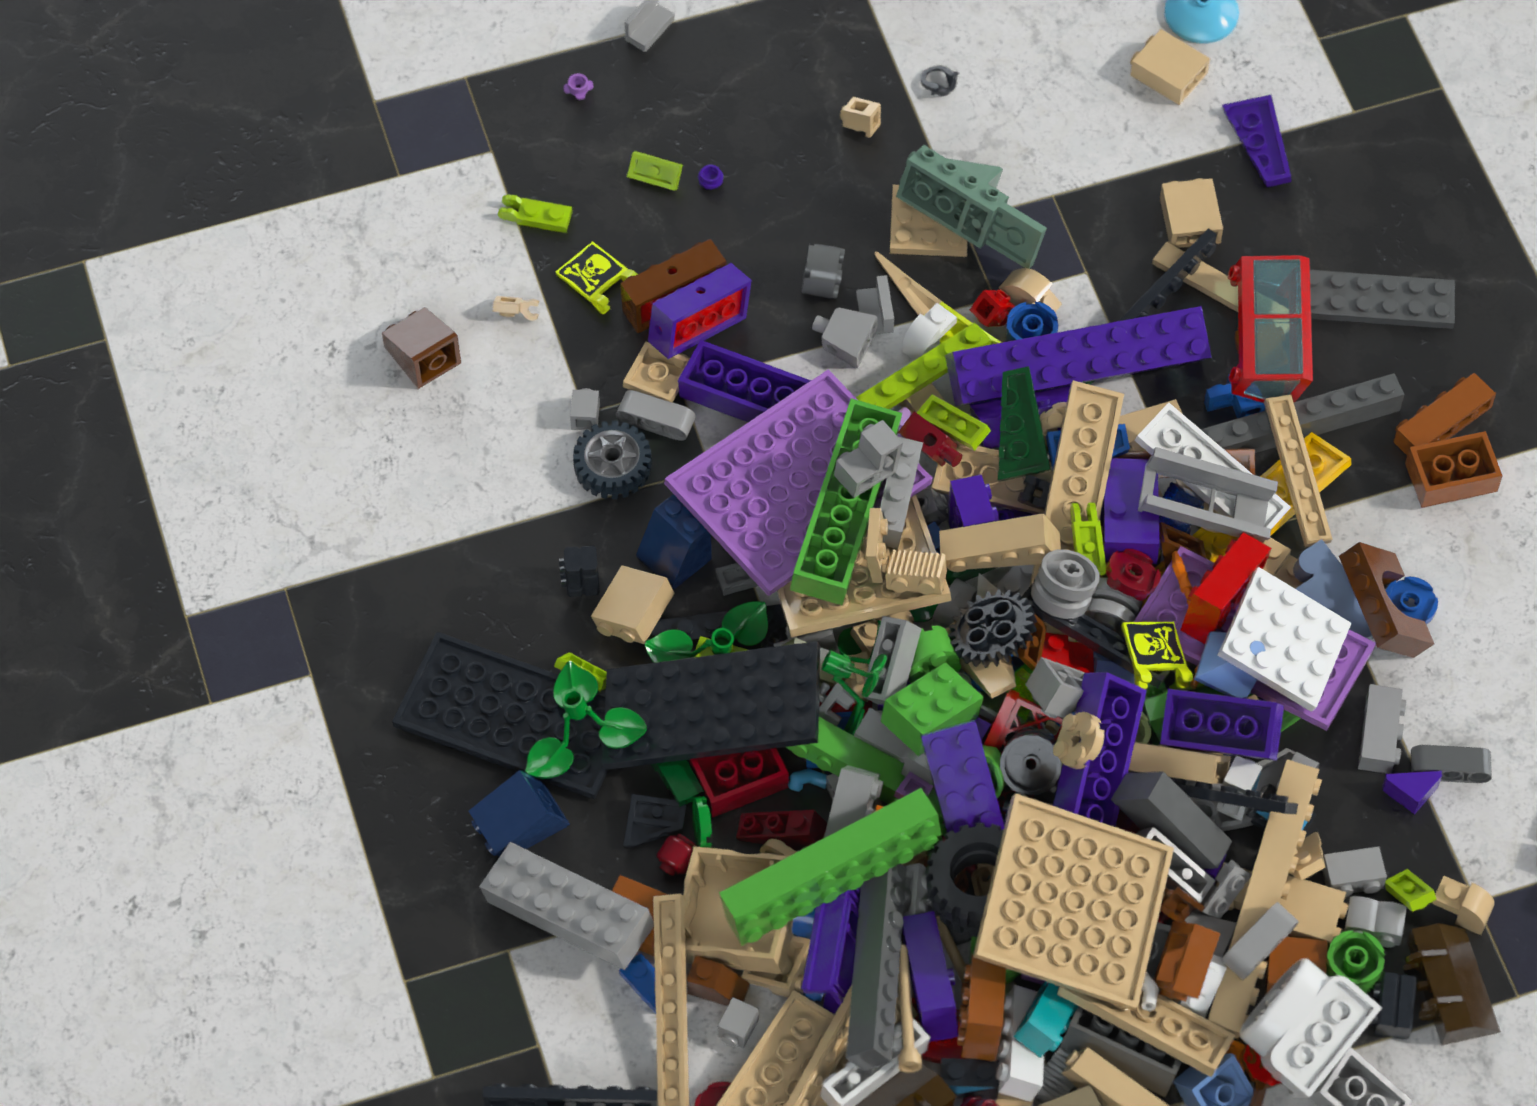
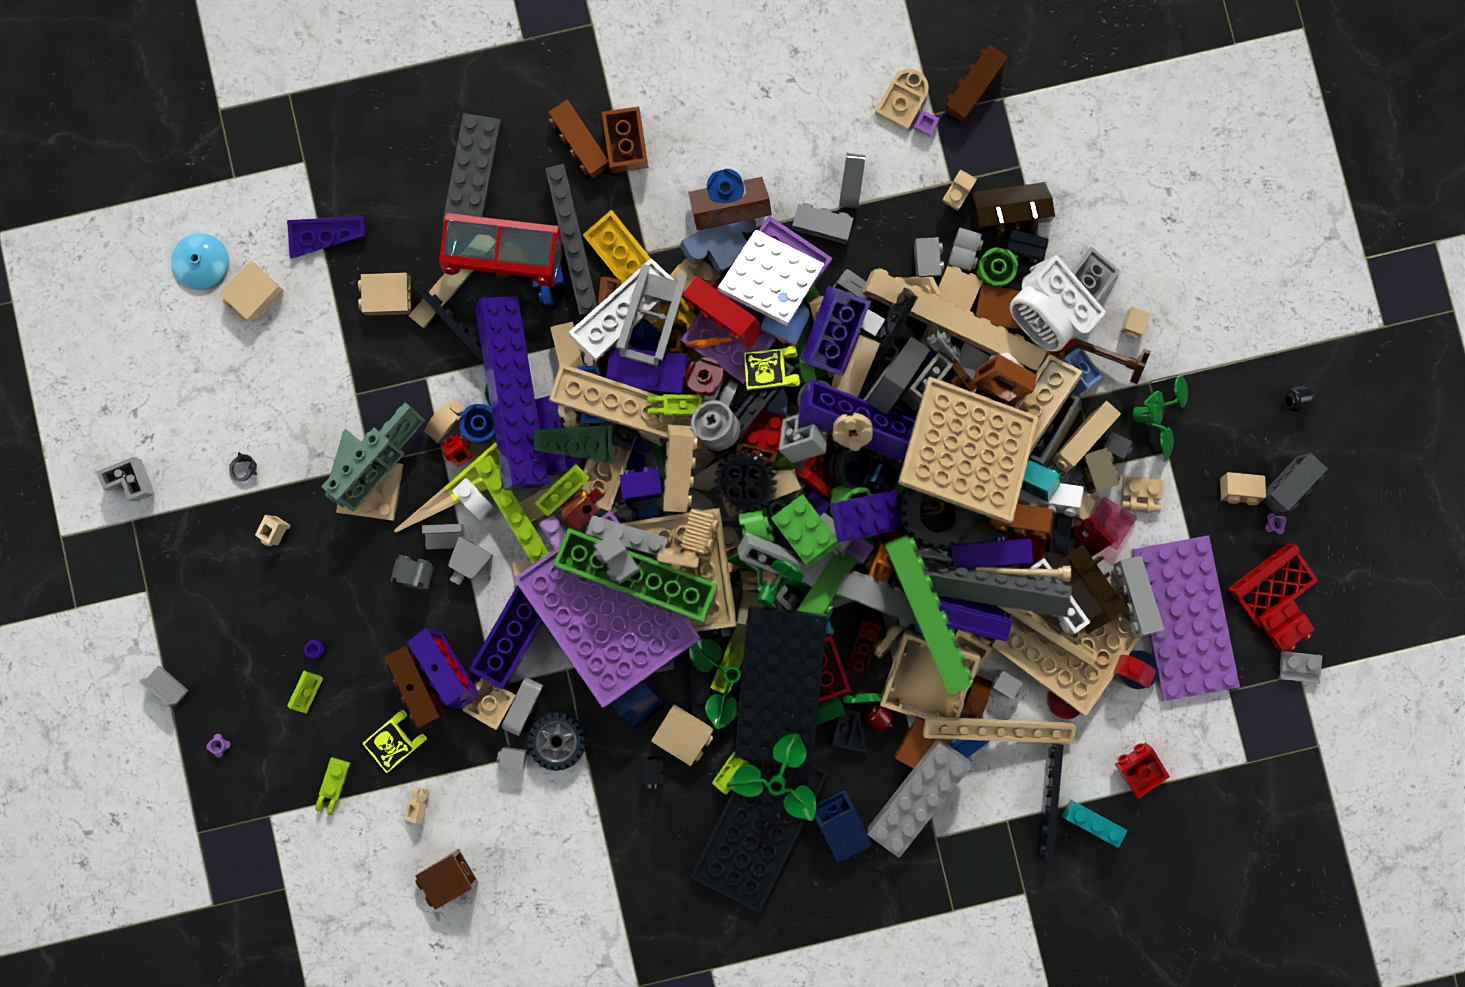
camera: 85 degrees left, 25 degrees up
white arm [1142,972,1159,1011] -> none
light grey beam [1221,902,1299,980] -> none
tan tile [1264,395,1333,547] -> none
dark purple slope [1382,771,1442,814] -> none
lime plate [1384,869,1437,912] -> none

